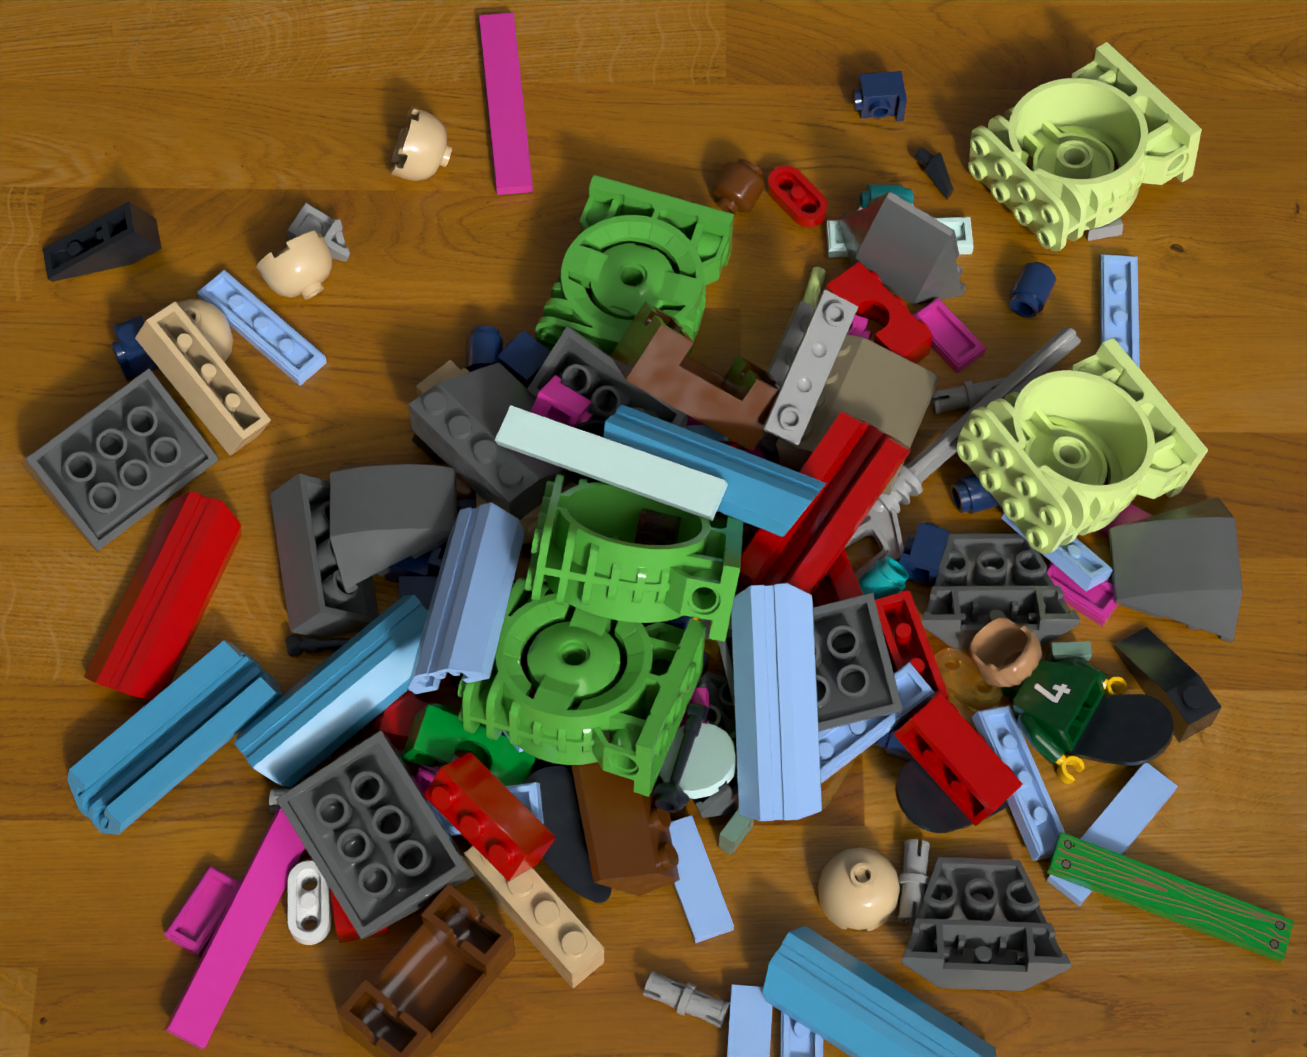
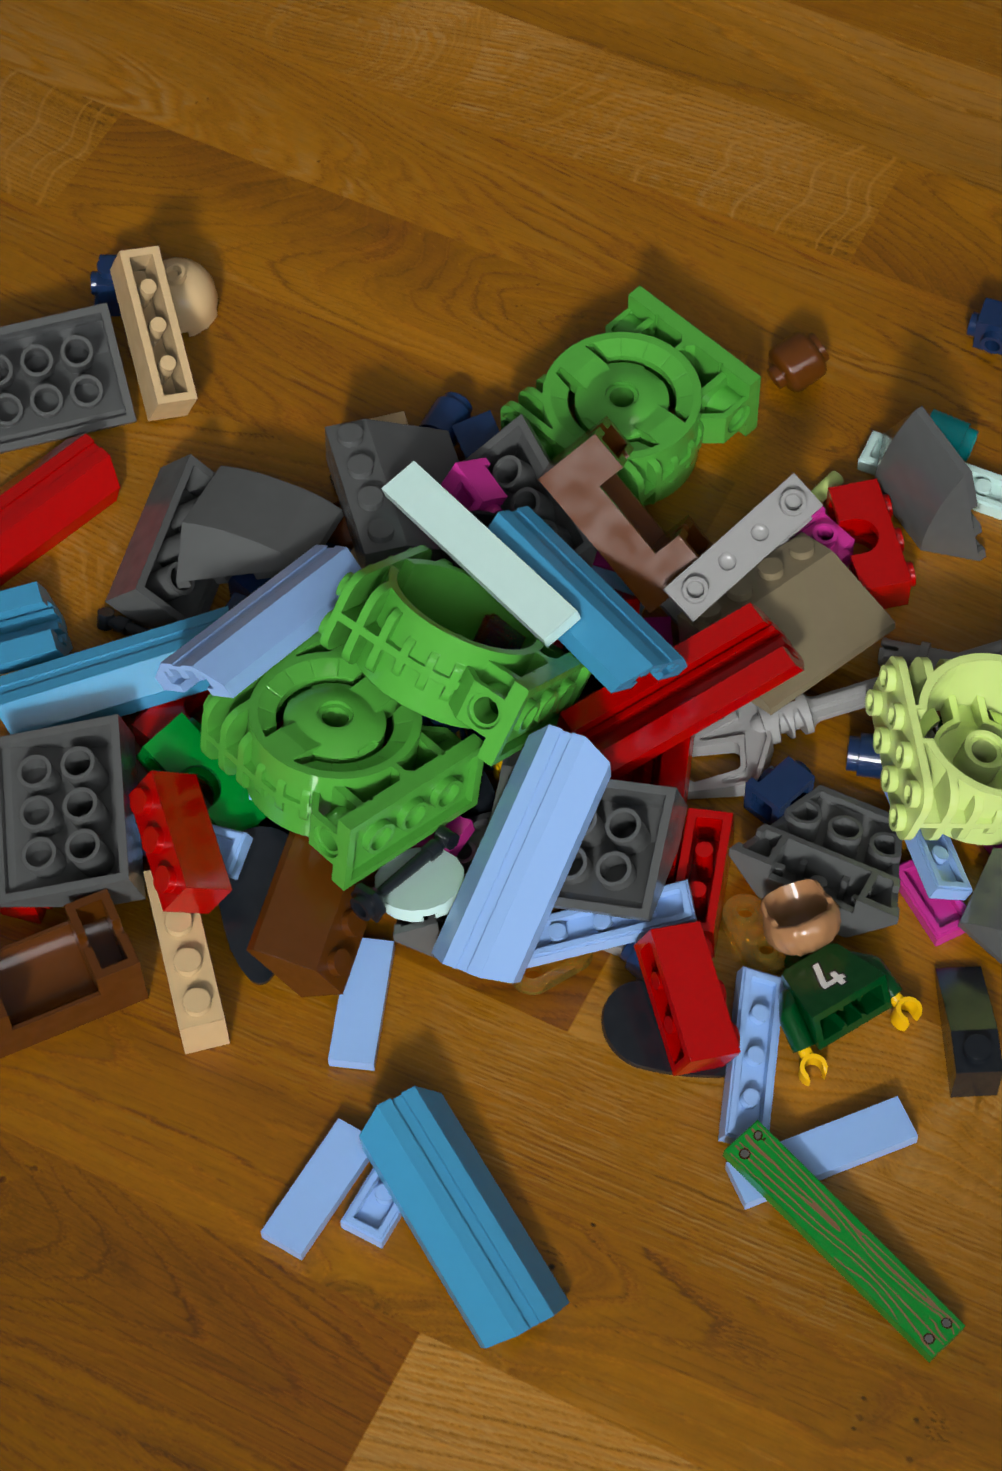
camera: 30 degrees right, 5 degrees down
black slope [43,201,162,282] -> none
light blue tile [197,270,327,386] -> none
tan cylinder [256,231,332,300] -> none
light grey slope [286,203,350,262] -> none
tan cylinder [389,107,452,181] -> none
dark pink tile [479,13,533,195] -> none
light grey pin [643,970,730,1028] -> none
sand green tile [718,808,754,855] -> none
red plate [767,166,827,227] -> none
tan cylinder [818,847,900,931] -> none
teal brick [858,556,909,600] -> none
light grey pin [897,839,930,926] -> none
dark grey wedge [901,857,1071,991] -> none
dark pink tile [913,298,986,374] -> none
sand green tile [1045,641,1092,663] -> none
black shield [1064,694,1174,766] -> none

